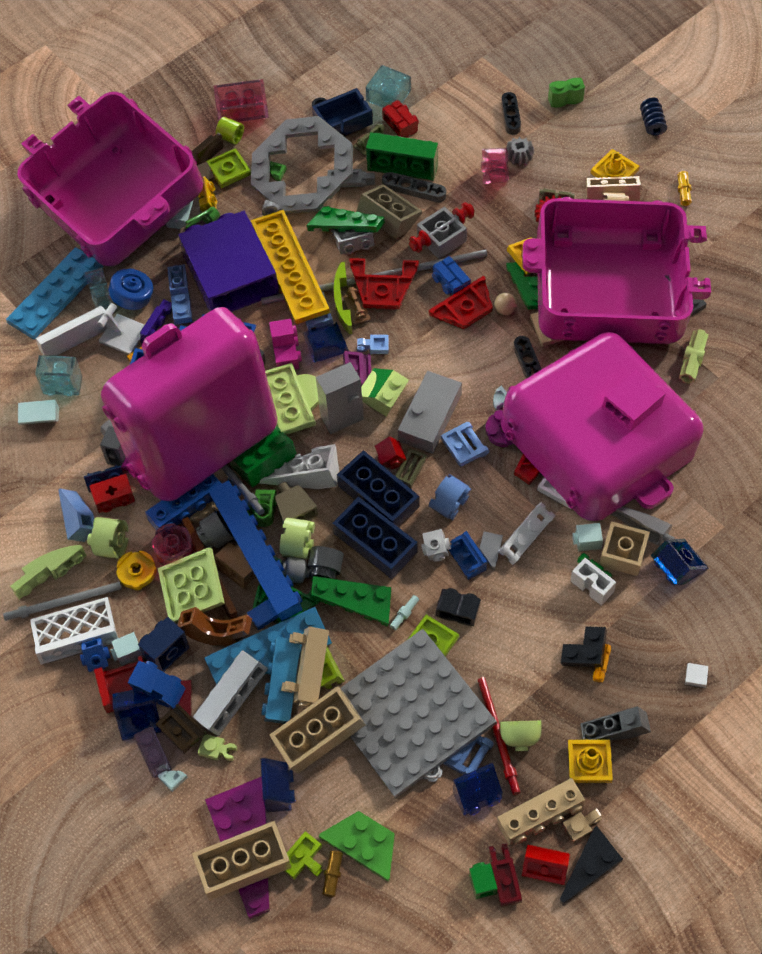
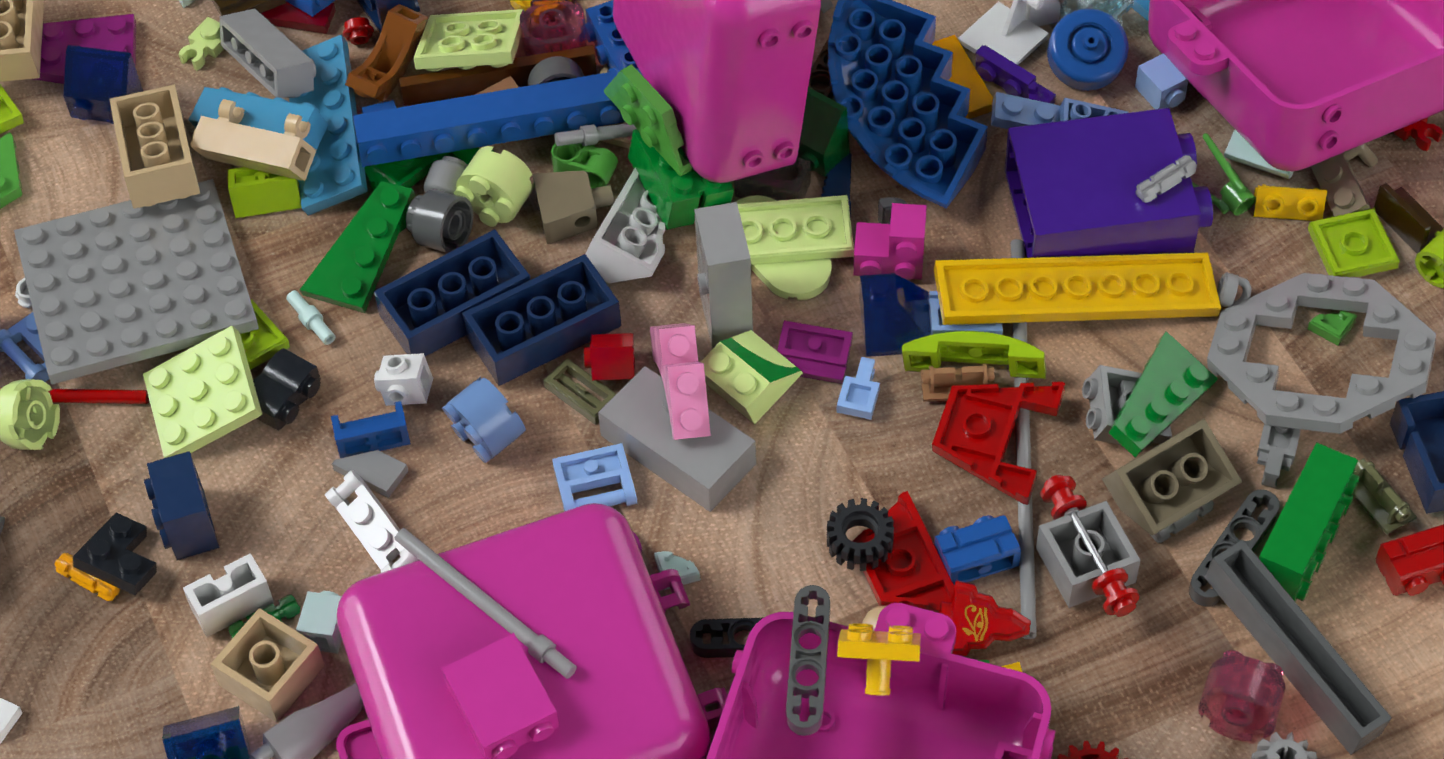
camera: 105 degrees right, 5 degrees down
none -> yellowish green plate [143,326,262,458]
none -> dark blue brick [144,451,220,560]
none -> red plate [342,17,374,45]
none -> light grey bar [395,528,577,679]
none -> bright green wing [604,64,692,177]
none -> bright pink arch [650,323,711,440]
none -> dark grey beam [786,585,831,736]
none -> black tyre [827,498,894,571]
none -> yellow plate [837,623,921,696]
none -> red rock [939,580,1031,656]
none -> light blue brick [1135,53,1188,109]
none -> light grey axle [1136,155,1197,203]
none -> dark grey brick [1205,539,1392,755]

